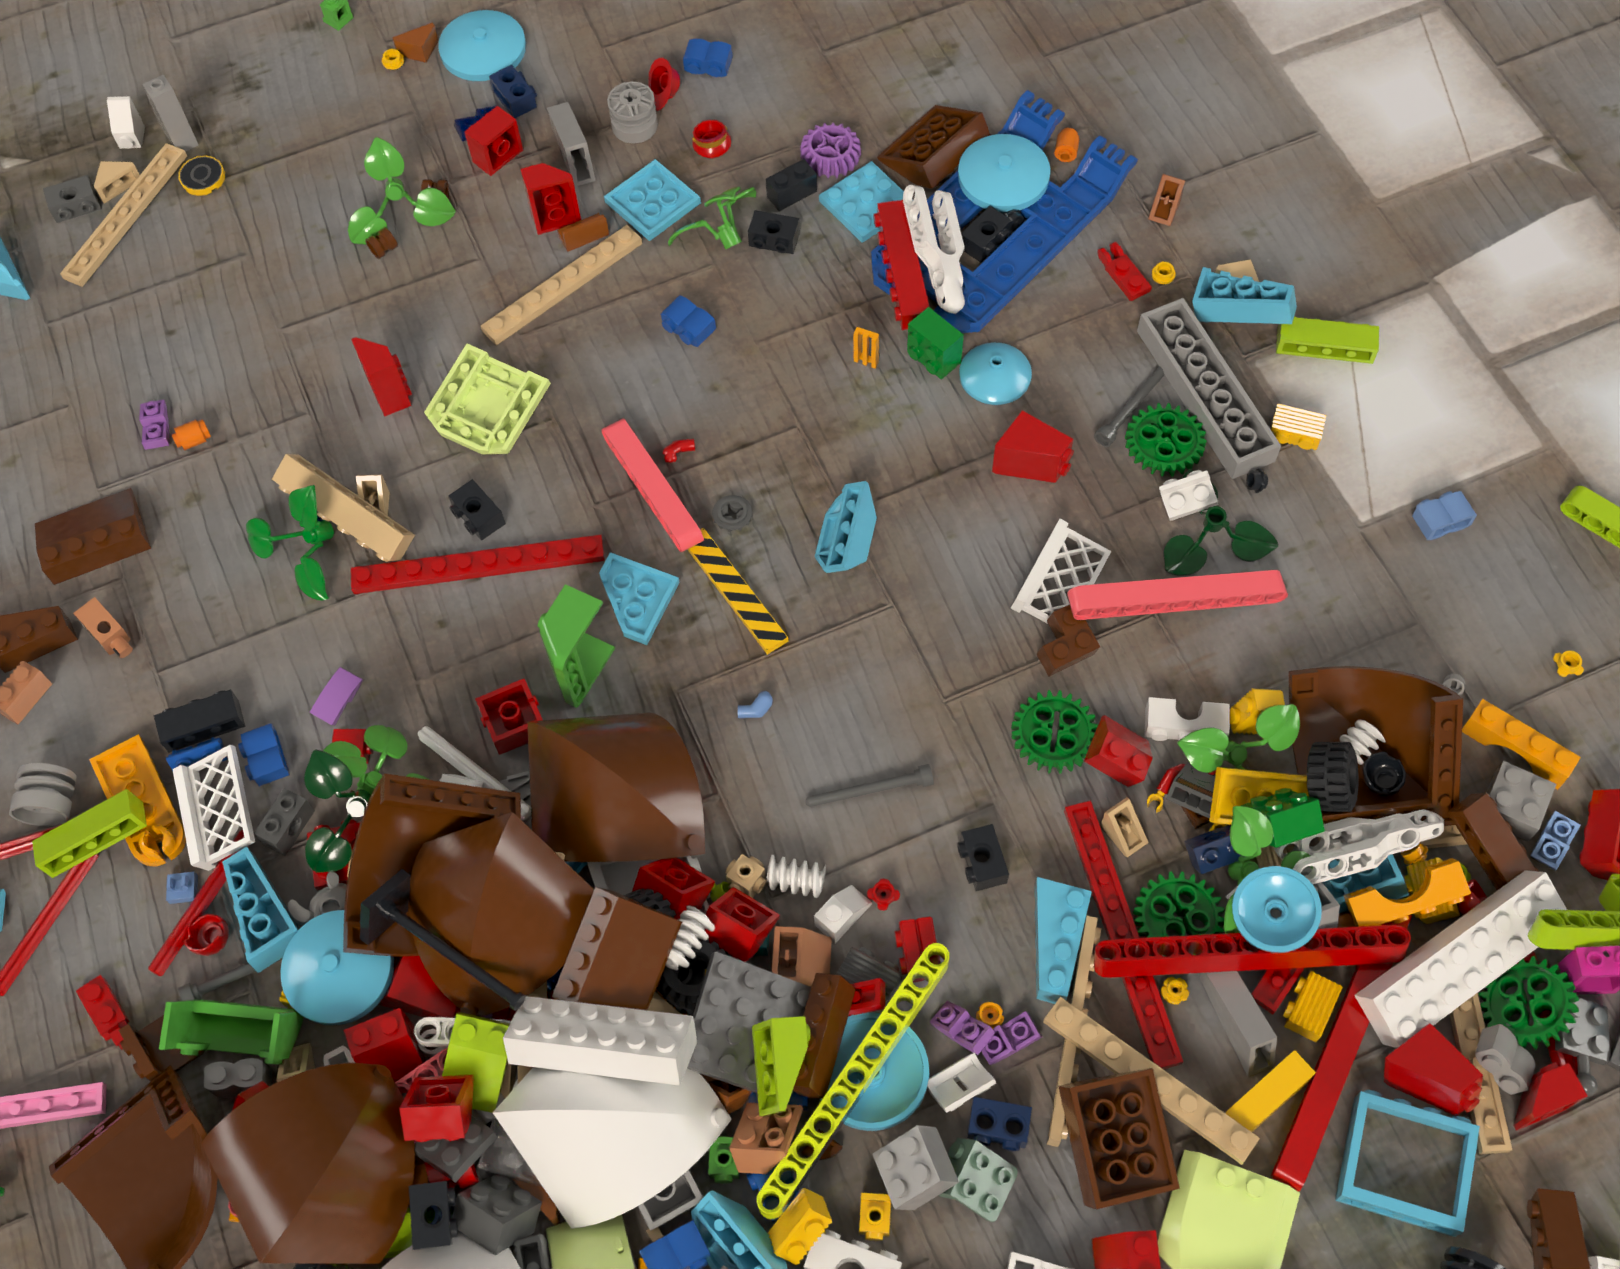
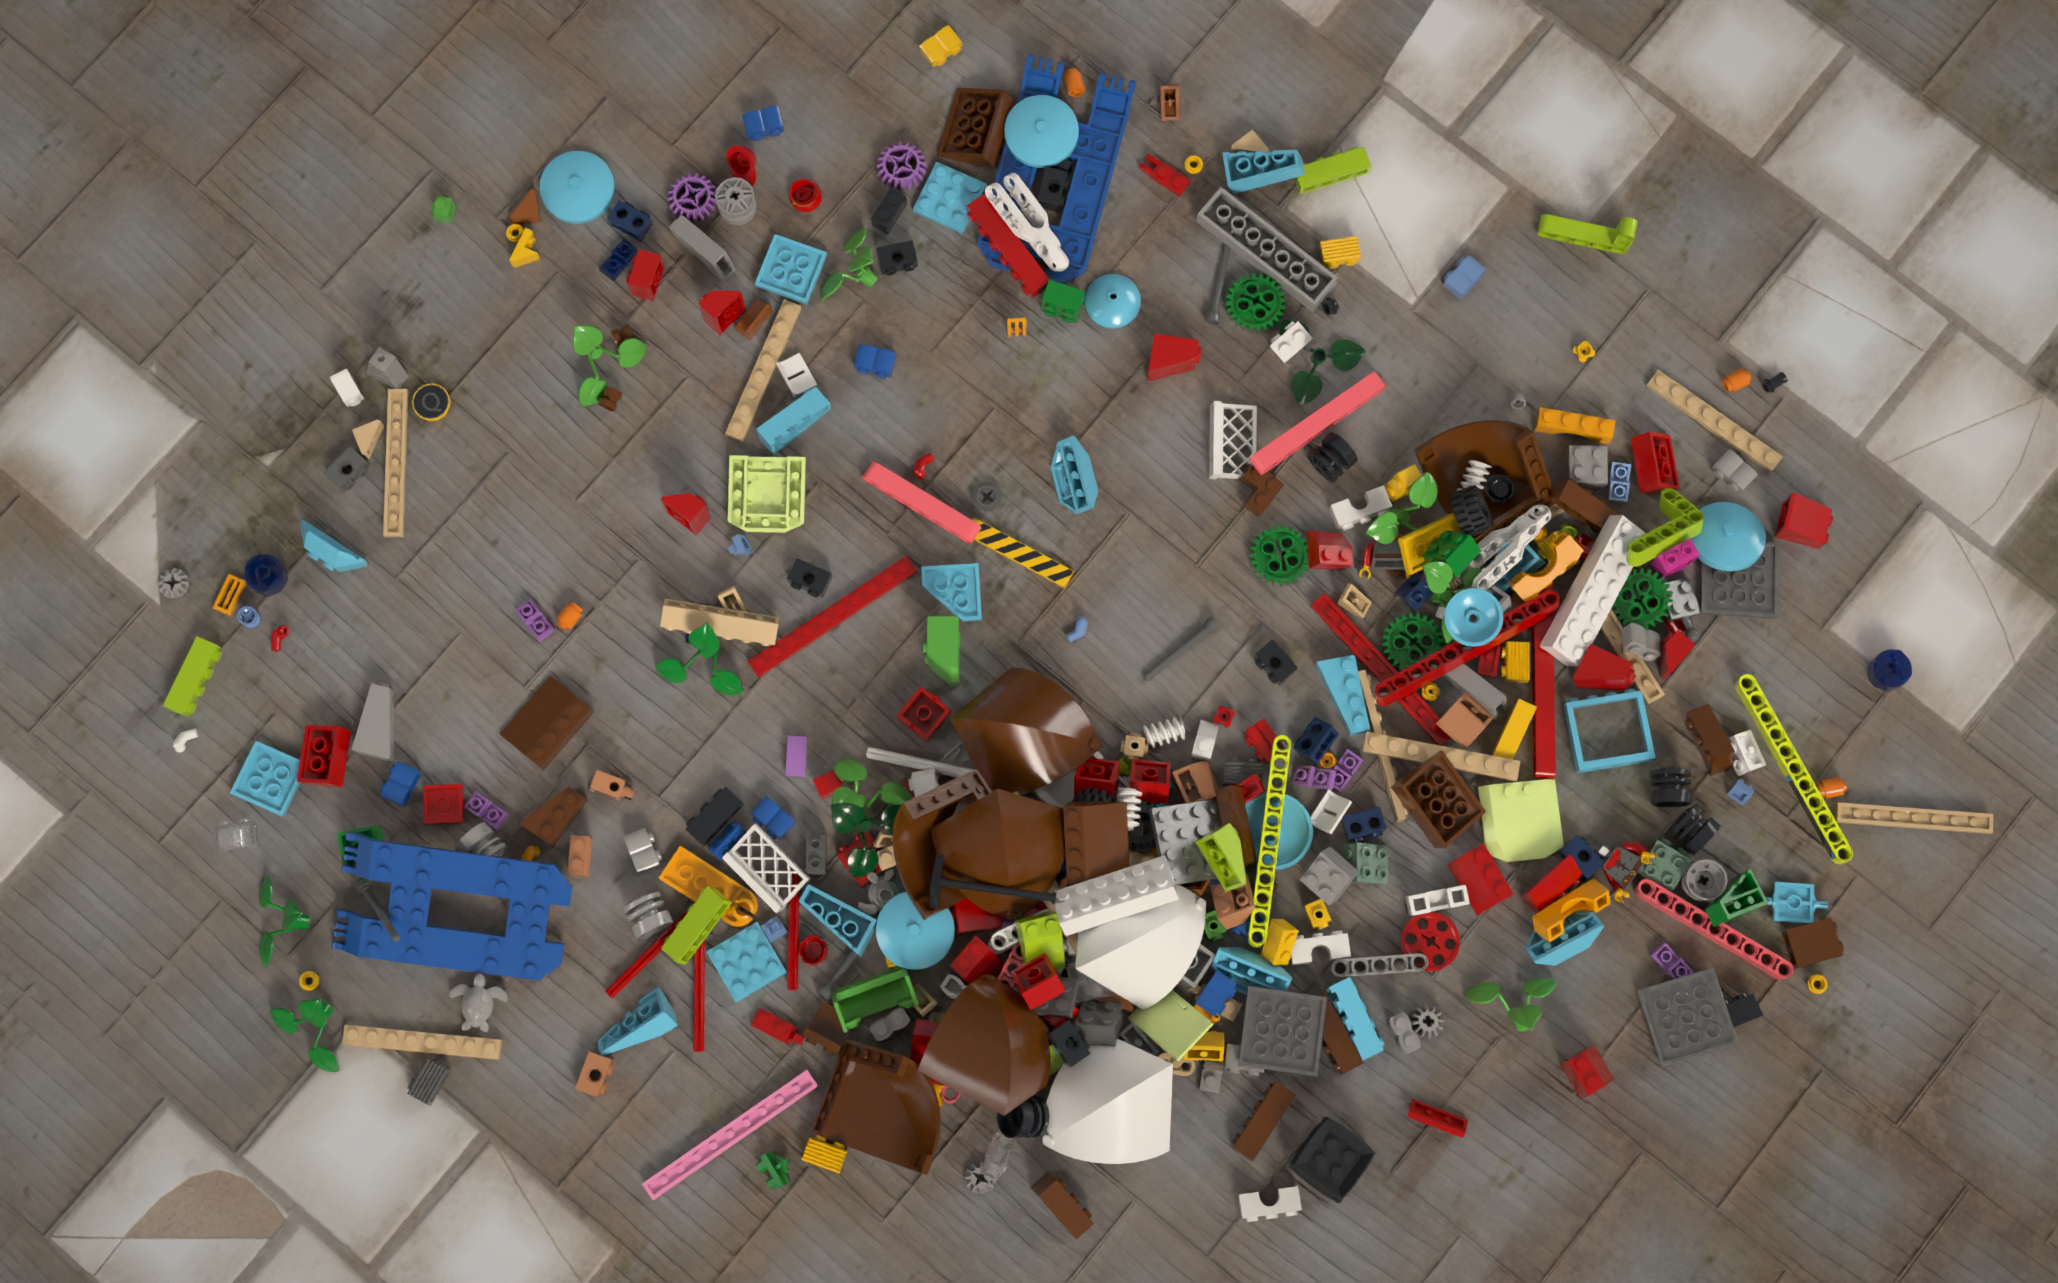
camera: 30 degrees left, 15 degrees up
none -> yellow slope [509,228,540,268]
none -> light grey brick [623,828,662,874]
none -> medium lavender gear [667,173,717,223]
none -> medium azure plate [707,922,787,1003]
none -> medium blue tile [728,534,753,556]
none -> medium azure wedge [756,387,831,456]
none -> white piece [776,353,817,397]
none -> yellow brick [802,1135,848,1174]
none -> yellow brick [919,25,962,67]
none -> dark blue brick [1293,717,1339,765]
none -> black wheel [1307,432,1358,483]
none -> nougat slope [1436,692,1494,749]

